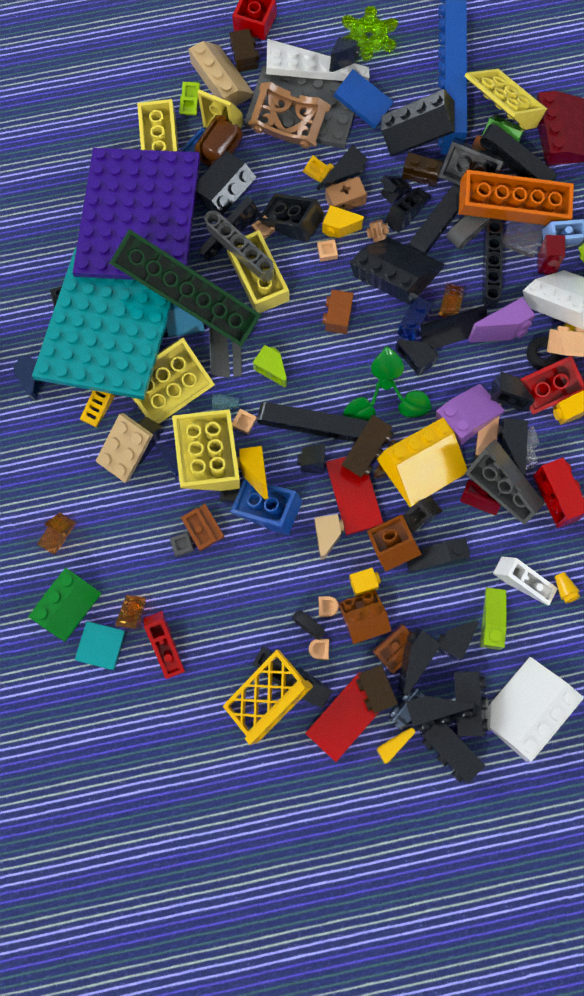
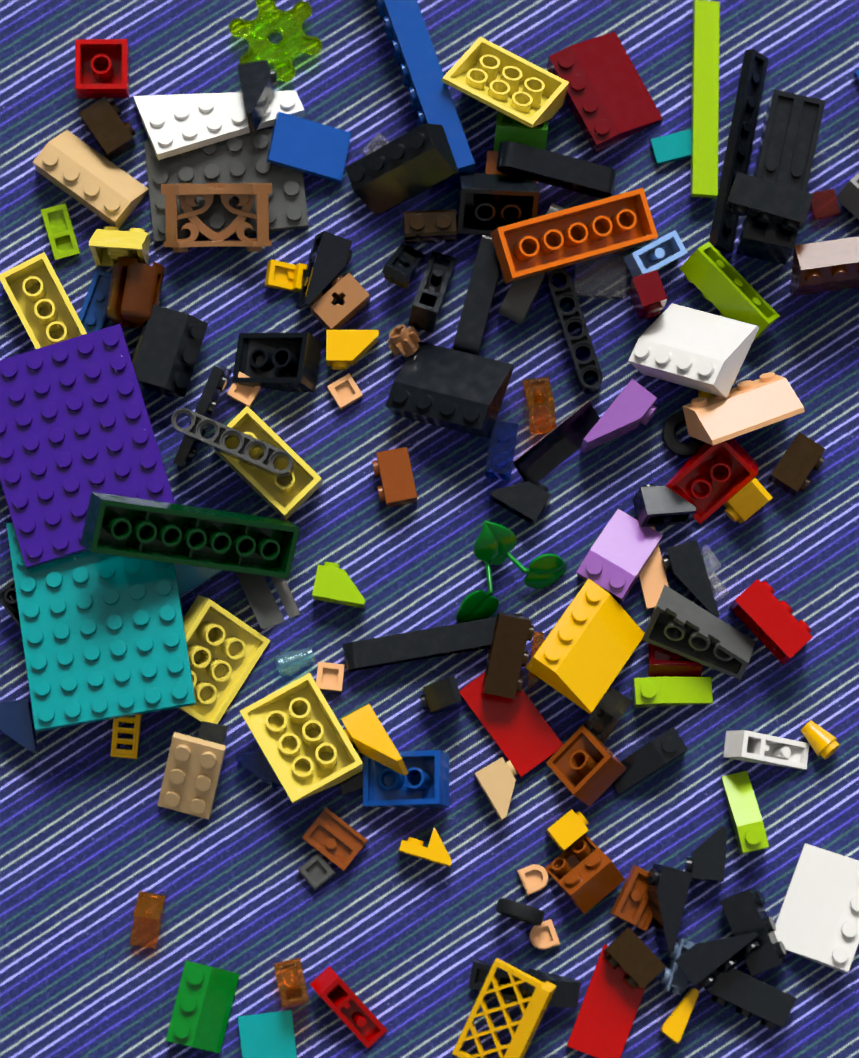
camera: 30 degrees left, 5 degrees up
none -> yellow slope [399,827,452,867]
none -> lime slope [632,677,713,708]

